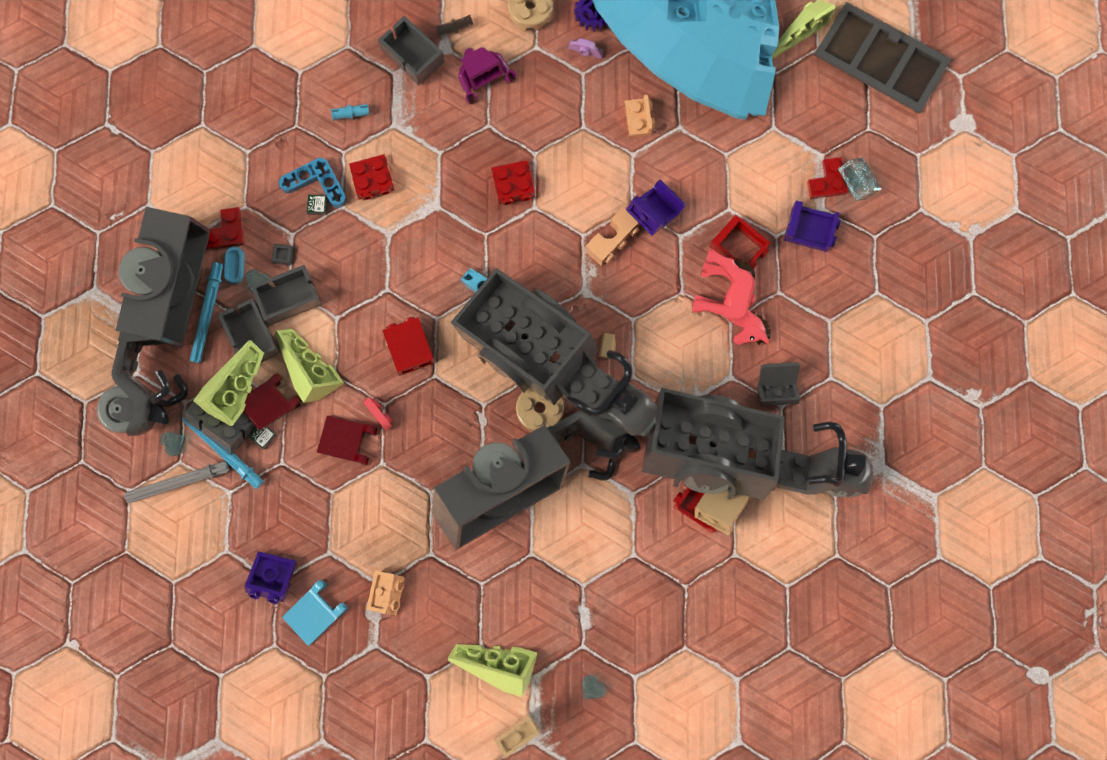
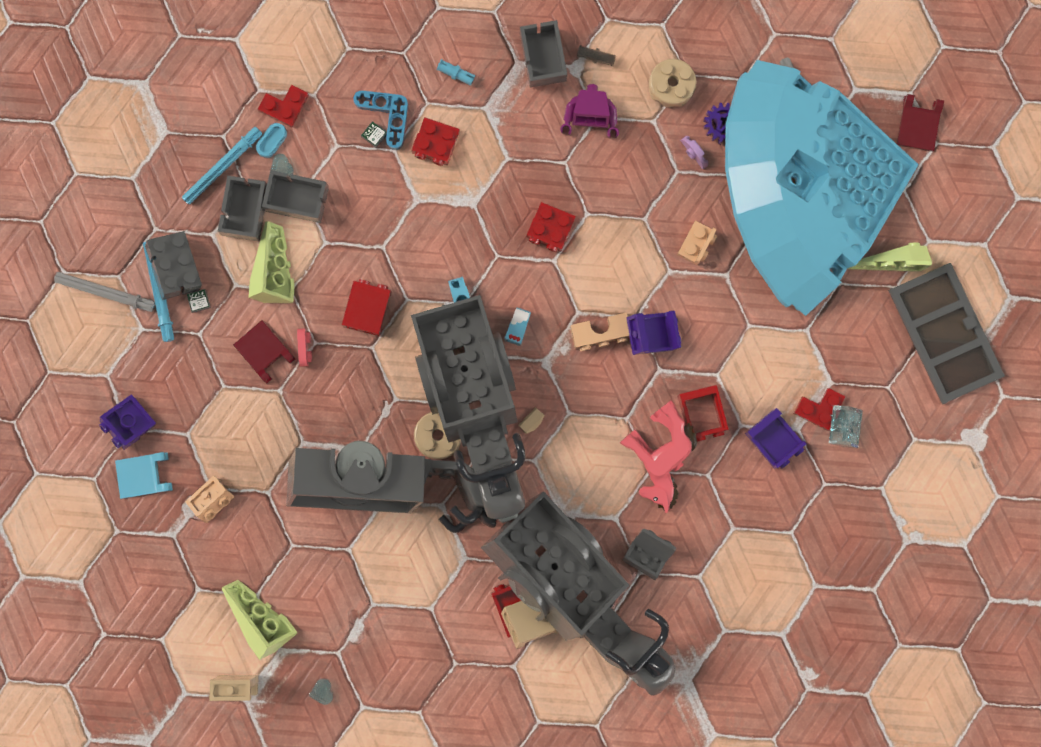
camera: 30 degrees right, 5 degrees up
dark grey piece [97,207,211,436] -> none
clear light blue tile [160,432,186,456] -> none
yellowish green wedge [193,340,264,426] -> none
dark red flag [243,373,302,431] -> none
dark grey tile [271,244,294,266] -> none
none -> medium azure leg [505,307,531,346]

